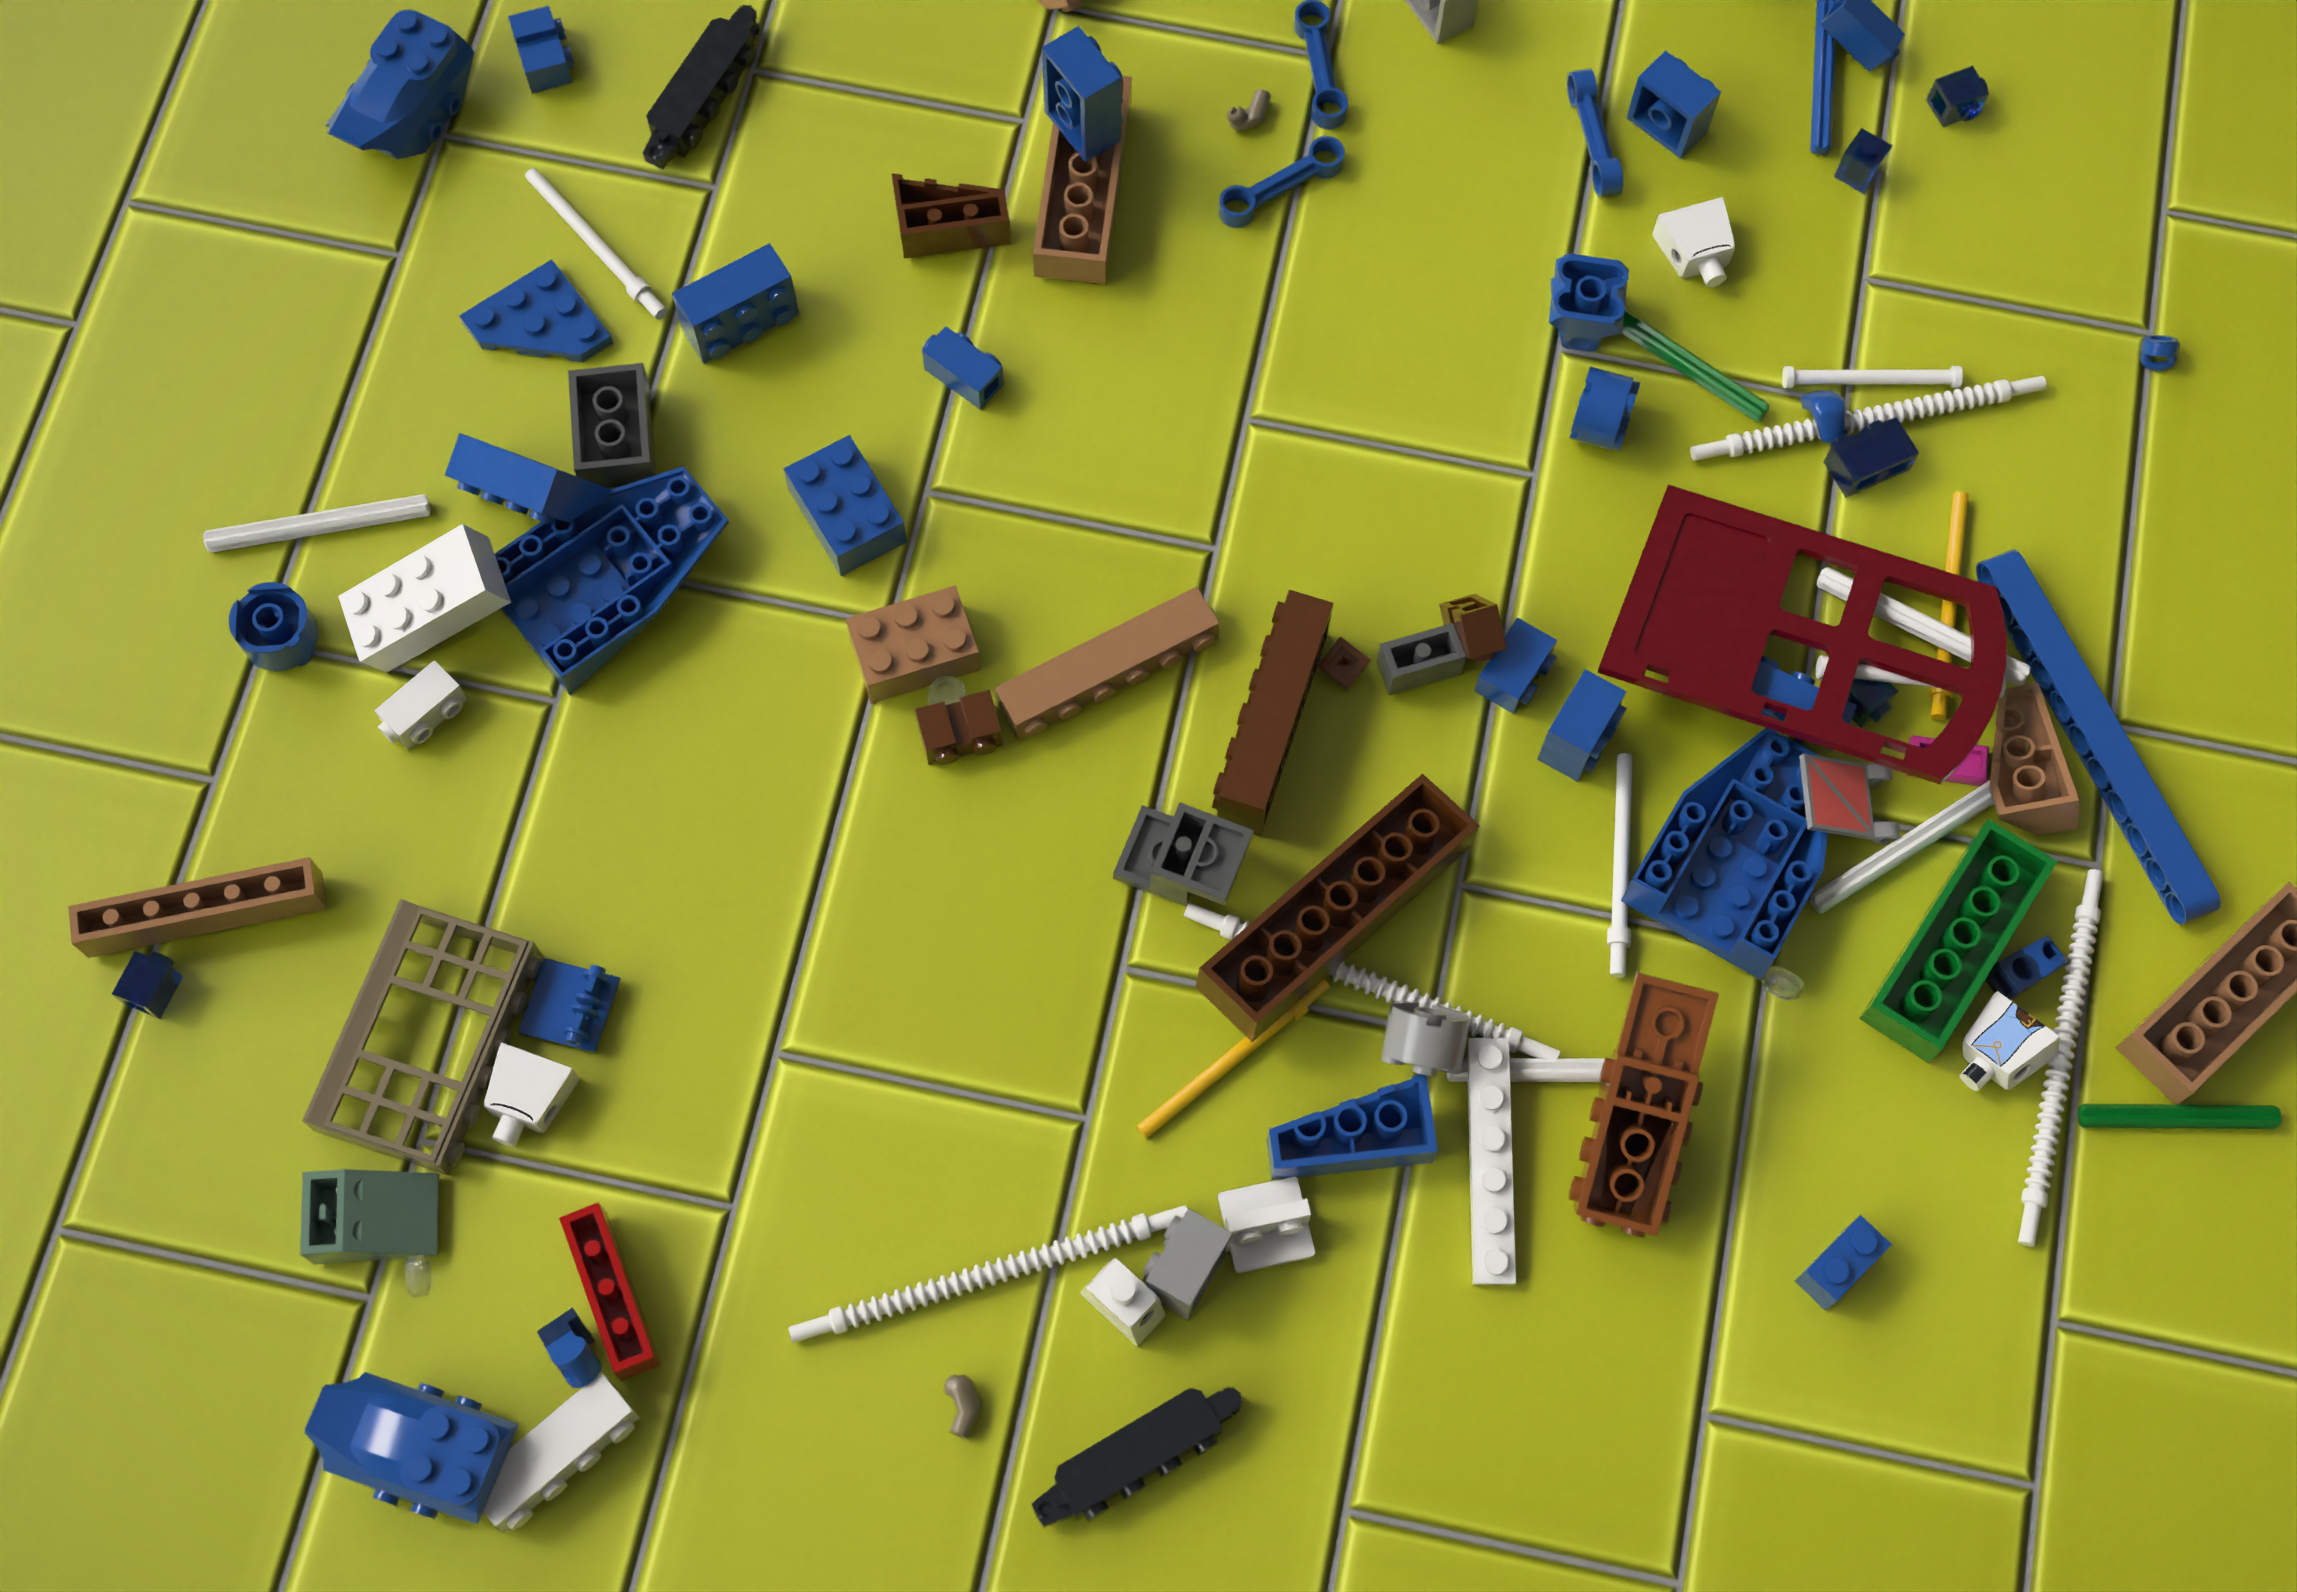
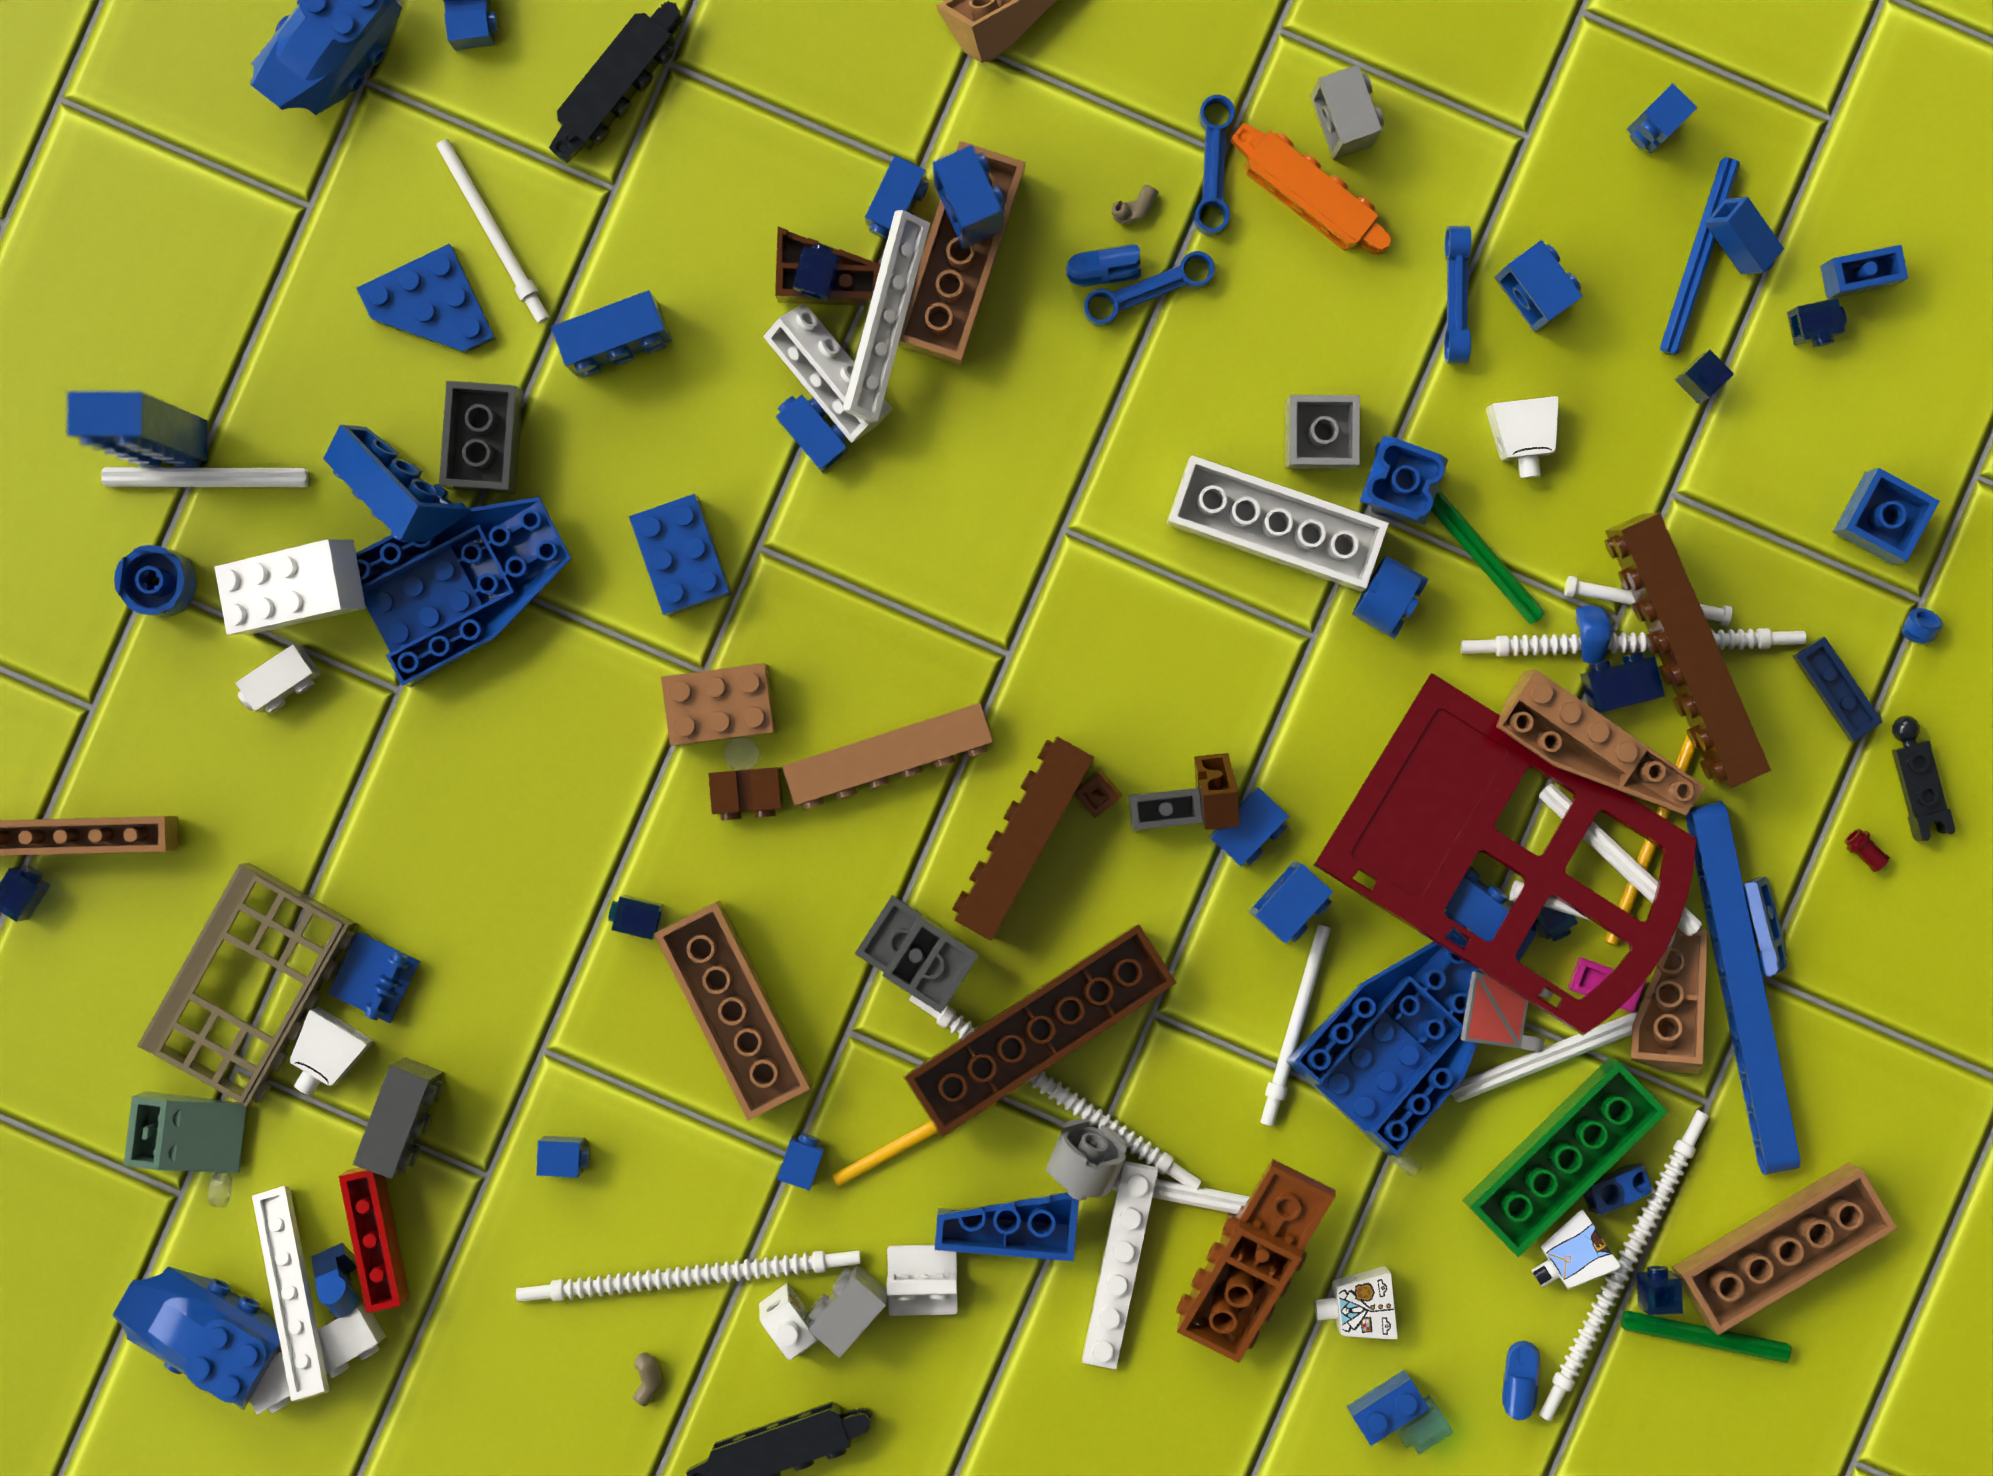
camera: 15 degrees right, 20 degrees up
none -> brick [67,391,208,468]
none -> white plate [252,1186,330,1402]
none -> dark grey brick [353,1057,445,1179]
none -> blue brick [536,1136,590,1178]
none -> clear blue brick [608,895,664,940]
none -> medium nougat brick [654,900,813,1120]
none -> white brick [763,303,893,443]
none -> blue brick [777,1133,825,1191]
none -> clear blue brick [793,244,839,302]
none -> white plate [842,210,930,422]
none -> blue brick [865,155,929,239]
none -> blue arm [1066,244,1141,287]
none -> white brick [1166,455,1389,591]
none -> orange hinge [1230,122,1392,256]
none -> light grey brick [1285,395,1360,470]
none -> white torso [1314,1266,1398,1339]
none -> clear light blue brick [1395,1395,1454,1454]
none -> medium nougat wedge [1496,669,1705,815]
none -> blue arm [1502,1341,1540,1420]
none -> reddish brown brick [1605,513,1772,788]
none -> clear blue brick [1636,1266,1683,1315]
none -> blue hinge [1743,876,1788,977]
none -> dark blue plate [1792,637,1883,741]
none -> blue brick [1820,245,1908,299]
none -> blue brick [1833,468,1940,565]
none -> dark red pin [1844,828,1890,872]
none -> black plate [1892,716,1955,841]

